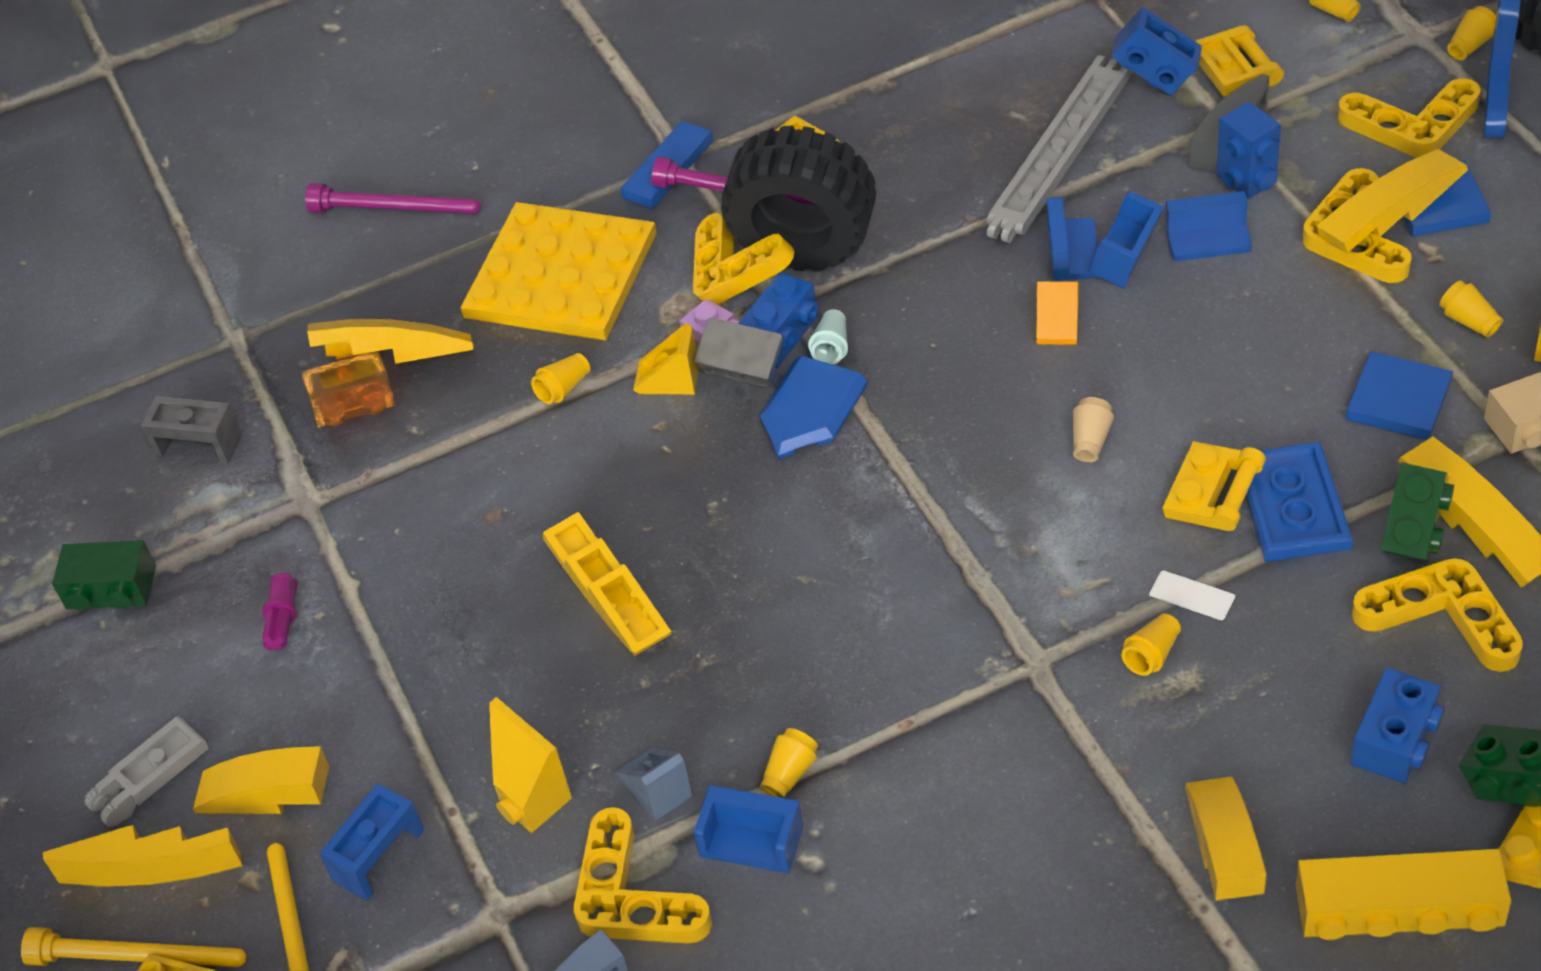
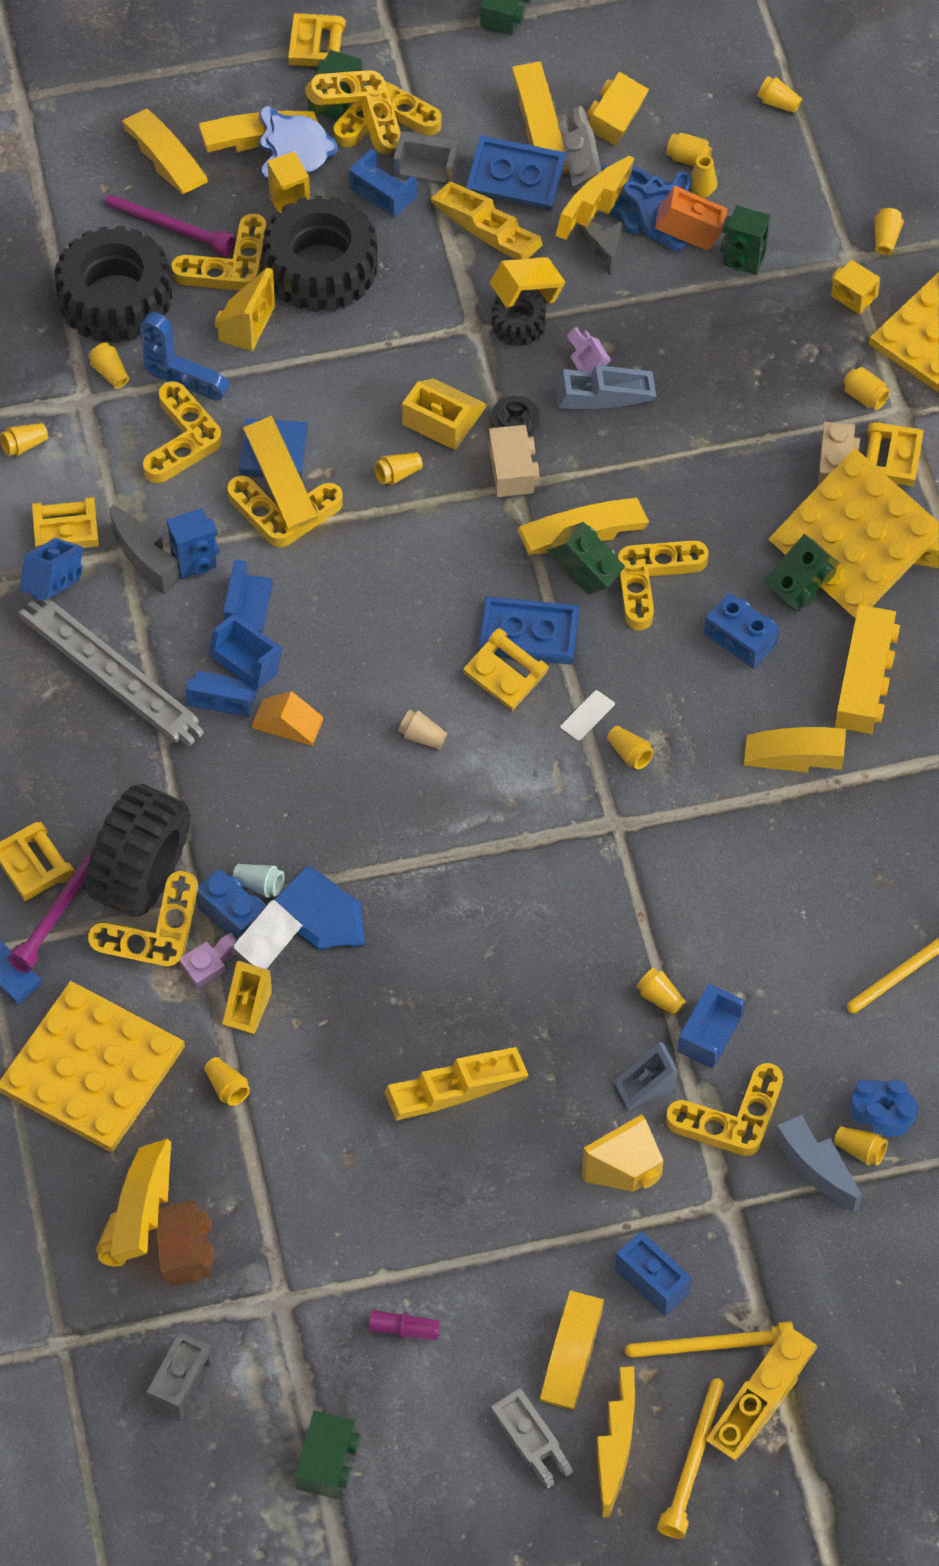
camera: 85 degrees left, 10 degrees up
blue tile [1346,351,1453,440] -> none

